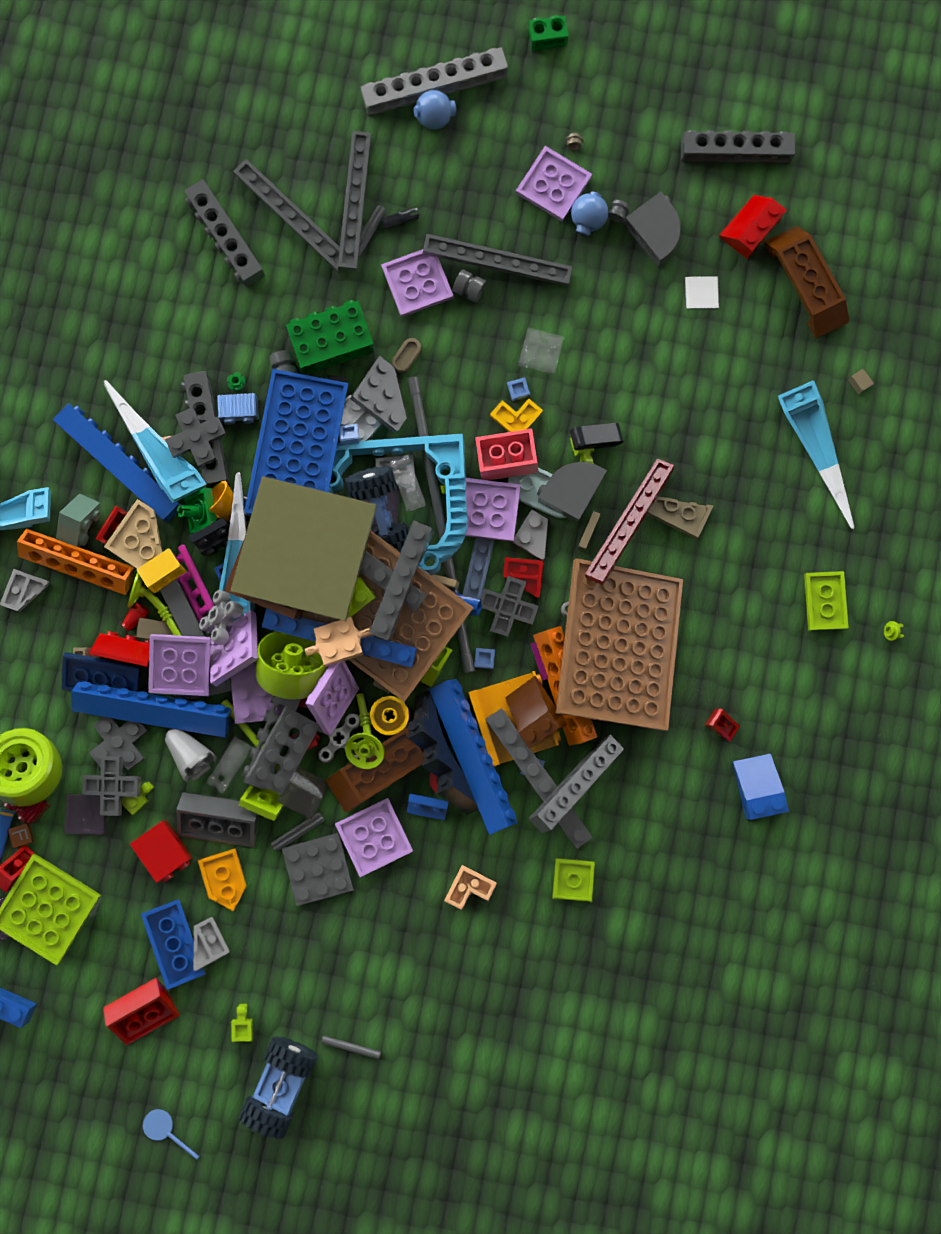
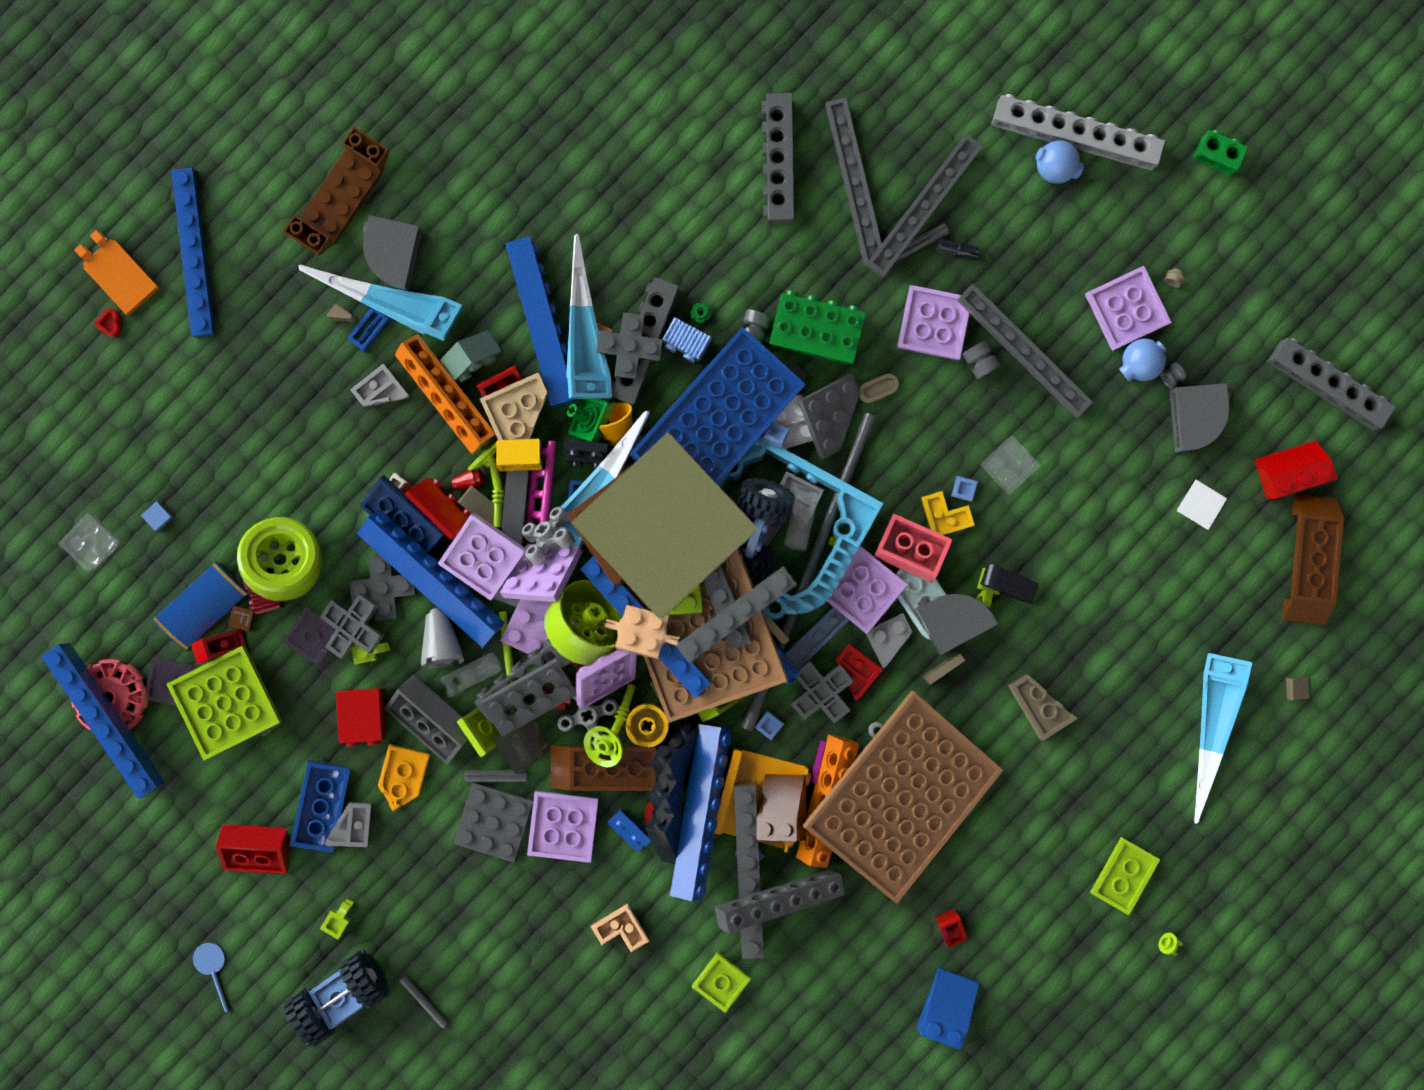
camera: 35 degrees right, 5 degrees up
plate [585,459,674,585] -> none

